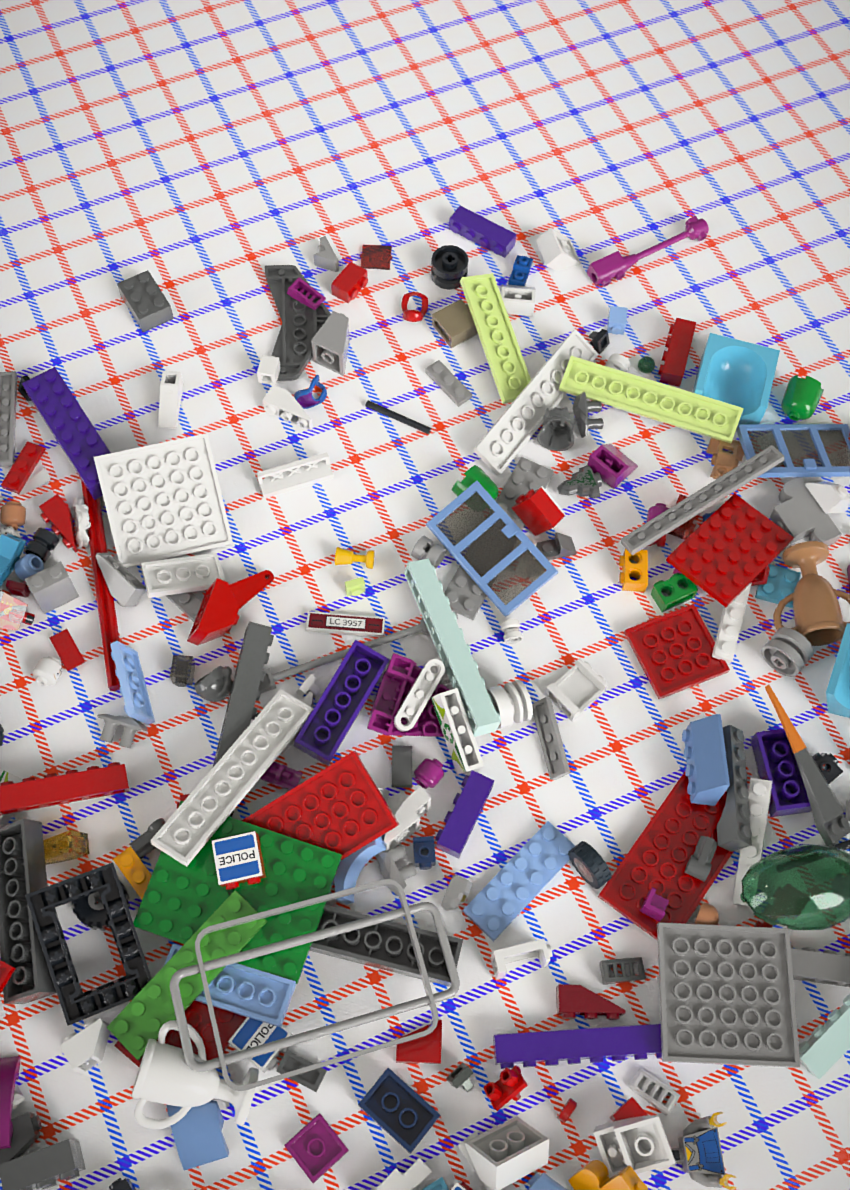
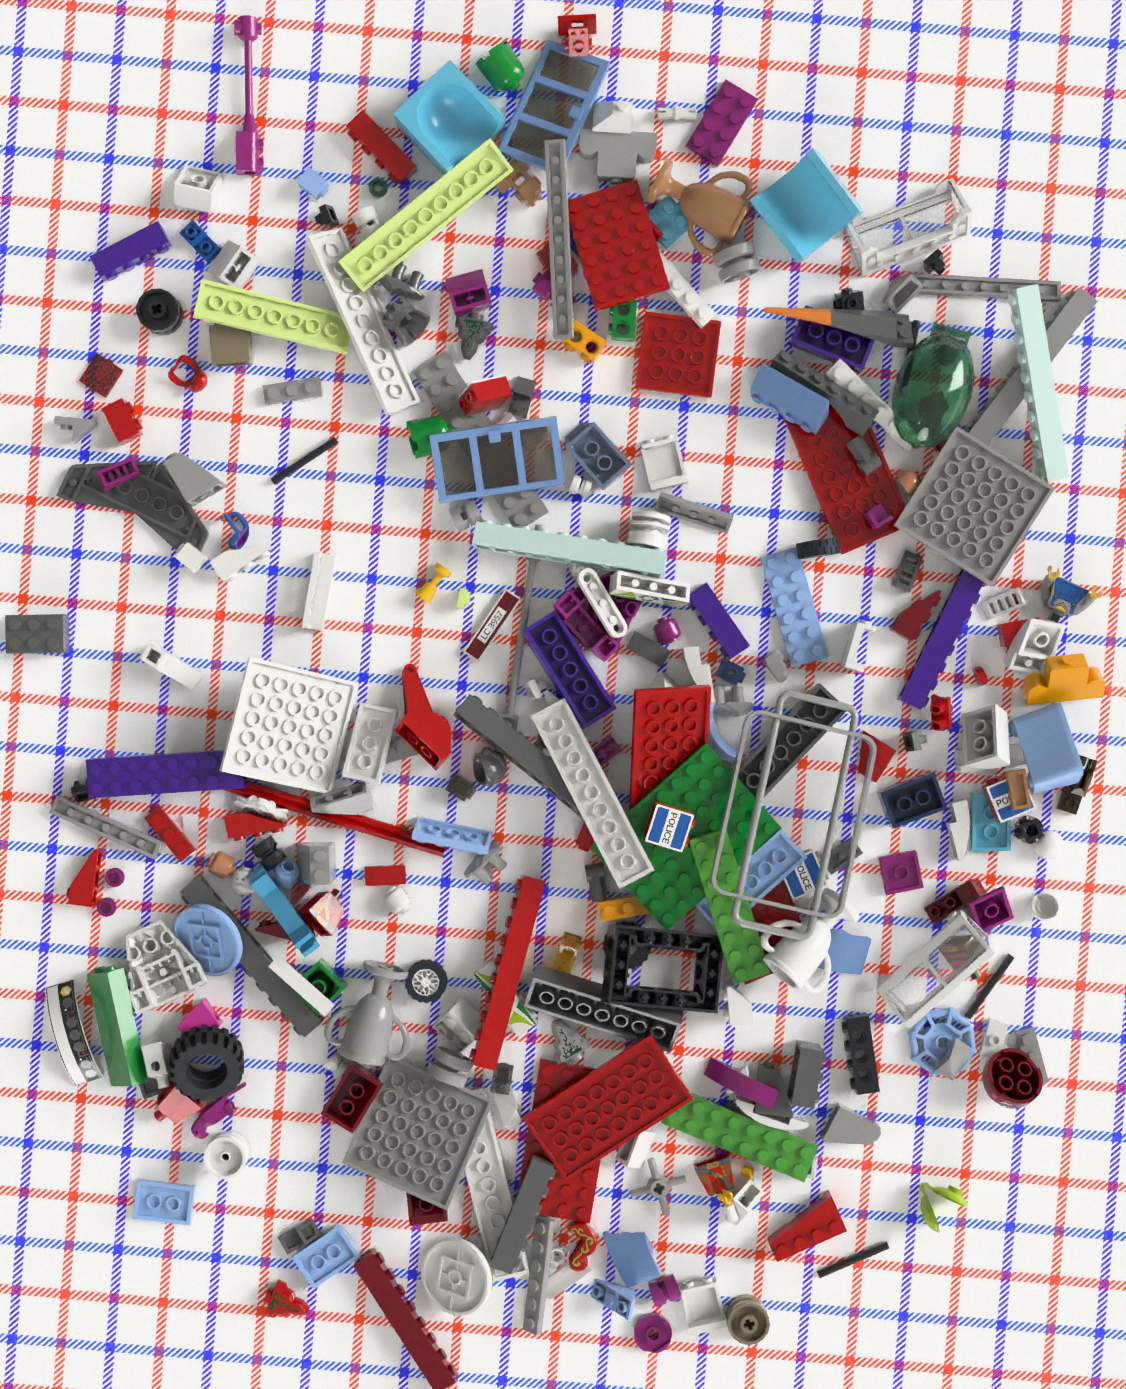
camera: 60 degrees left, 25 degrees up
none -> sand blue slope [565,421,632,490]

